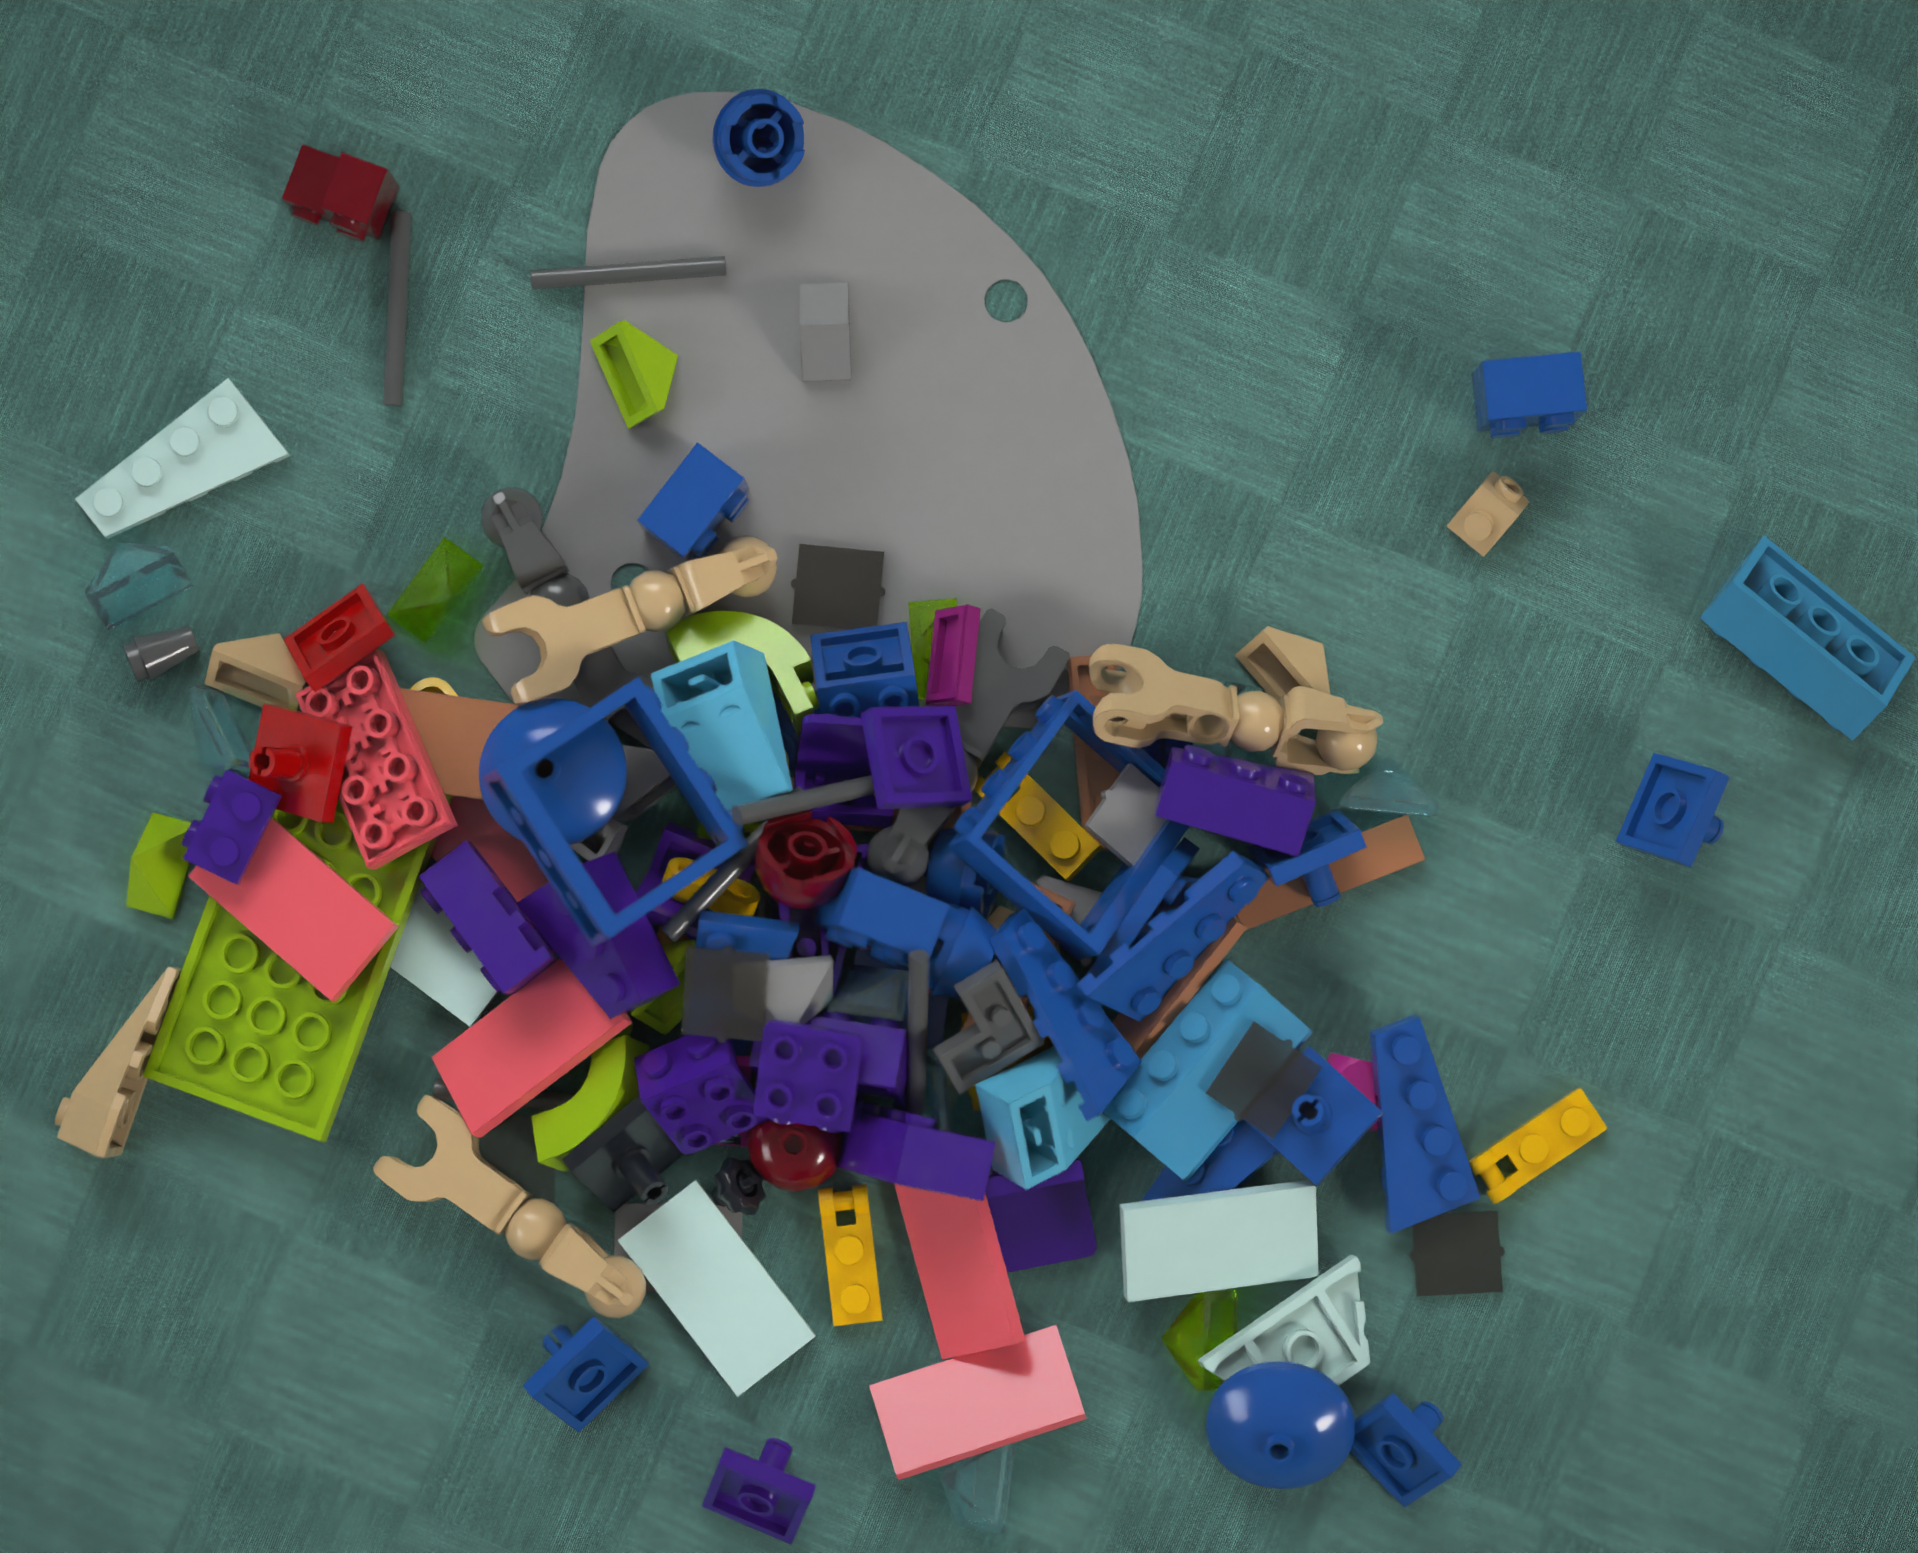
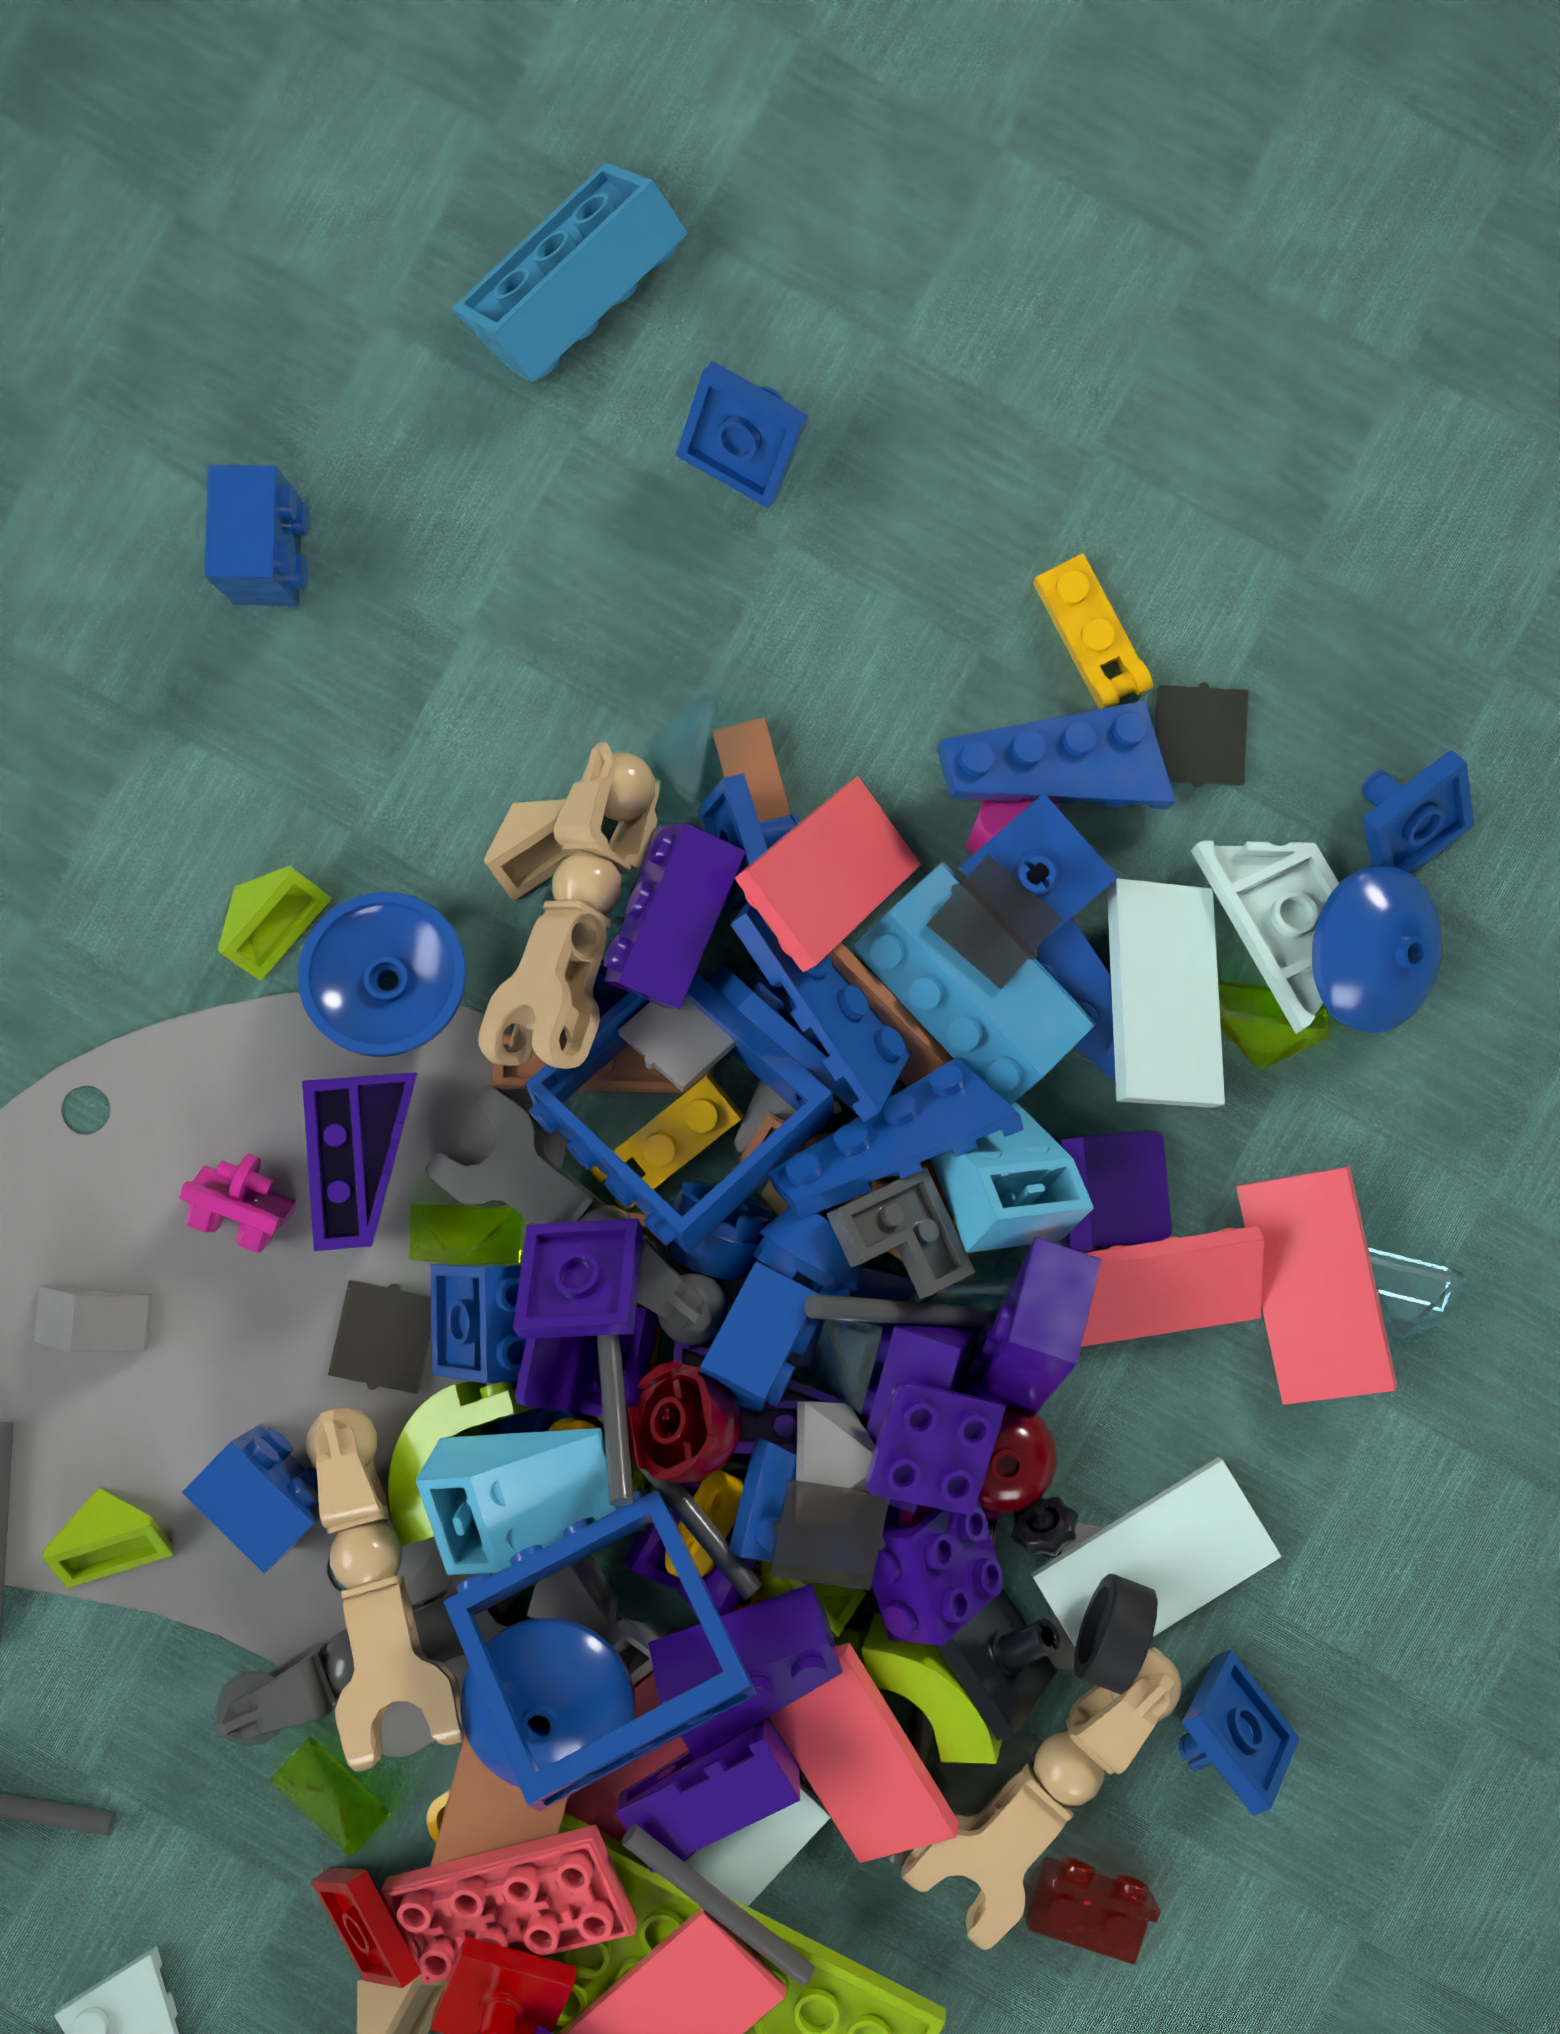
camera: 85 degrees left, 0 degrees up
dark purple tile [701,1438,817,1545] -> none
yellow plate [818,1183,883,1326] -> none
magenta tile [926,604,981,706] -> none
tan bracket [1447,471,1529,557] -> none
none -> dark pink hips [179,1153,296,1253]
none -> lime slope [217,865,332,981]
none -> blue dish [298,892,467,1057]
none -> dark purple wedge [302,1072,418,1251]
none -> dark grey bar [621,1824,814,1986]
none -> coral tile [734,776,921,973]
none -> clear red bracket [1026,1857,1161,1965]
none -> black tyre [1074,1573,1158,1695]

